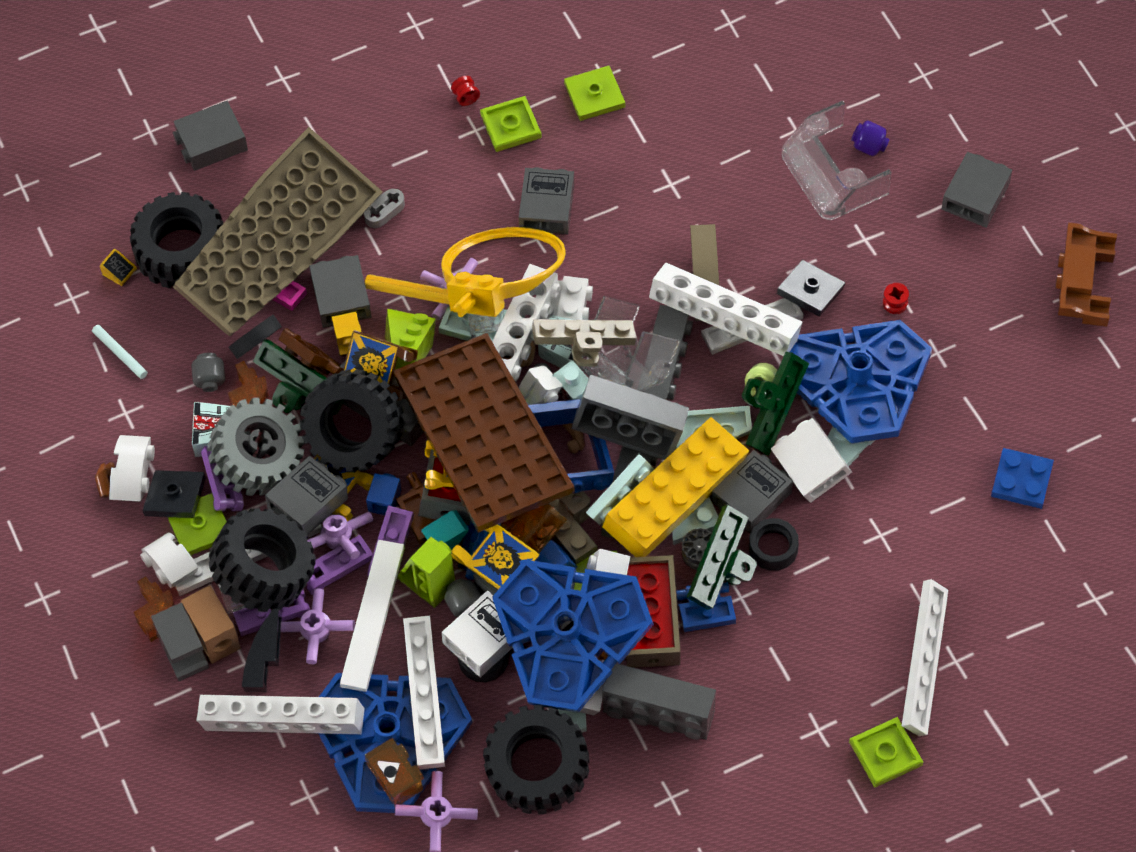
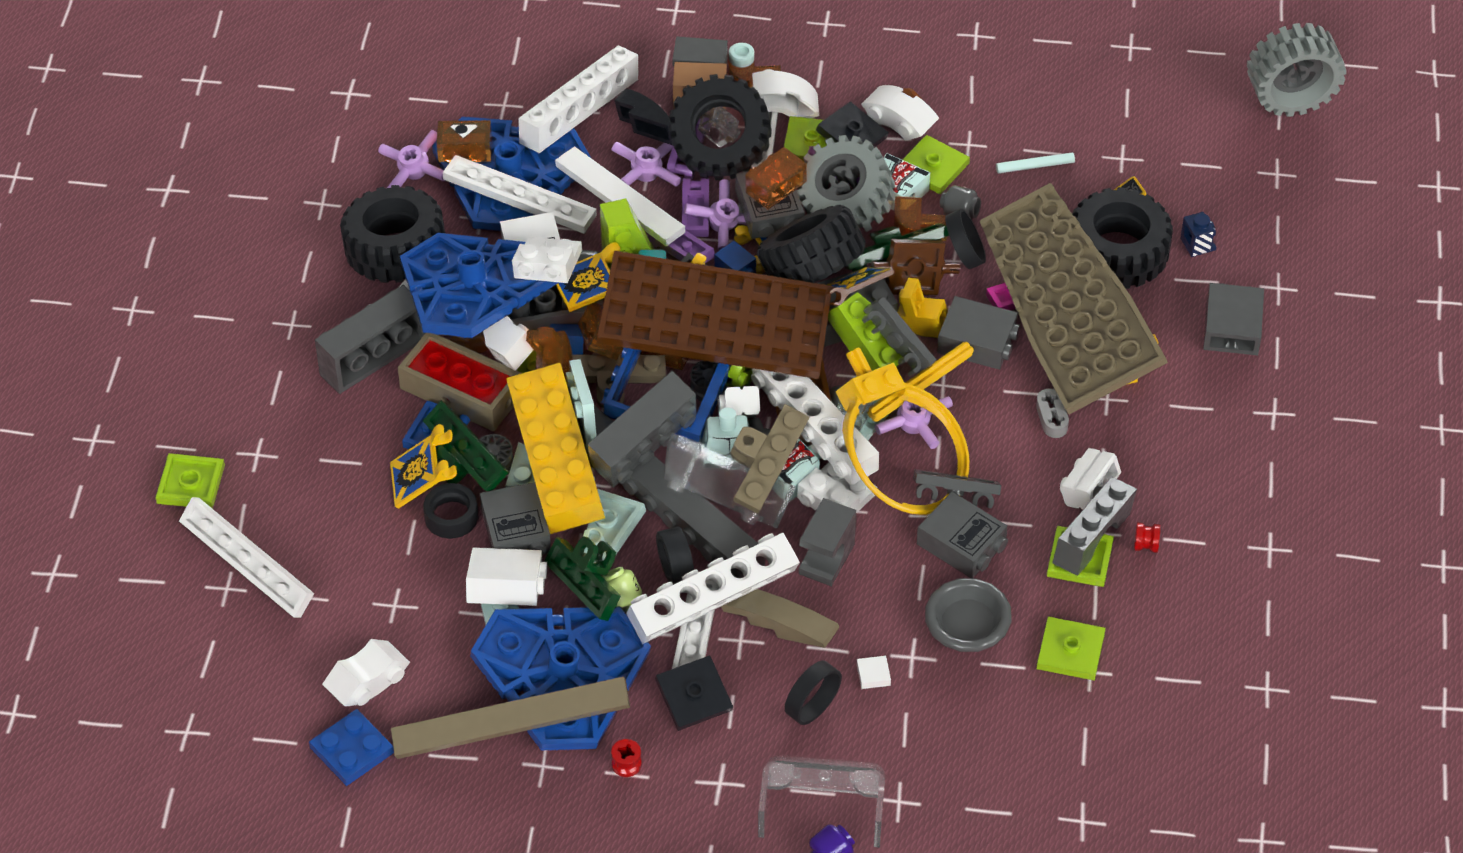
camera: 120 degrees right, 10 degrees down
none -> white brick [322,639,410,706]
none -> flag [390,424,457,509]
none -> dark tan tile [391,676,631,759]
none -> white plate [512,237,582,283]
none -> clear orange brick [526,327,573,383]
none -> black tyre [656,526,694,584]
none -> light aqua tile [729,43,754,67]
none -> clear orange brick [745,147,807,210]
none -> black tyre [785,660,842,725]
none -> dark grey piece [799,498,856,587]
none -> white tile [857,656,891,689]
none -> dark grey plate [862,296,937,376]
none -> lime plate [903,135,970,194]
none -> dark grey plate [913,469,1002,508]
none -> dark grey piece [925,578,1012,652]
none -> dark grey arch [1053,477,1137,576]
none -> white brick [1060,448,1121,510]
none -> dark blue brick [1180,212,1216,257]

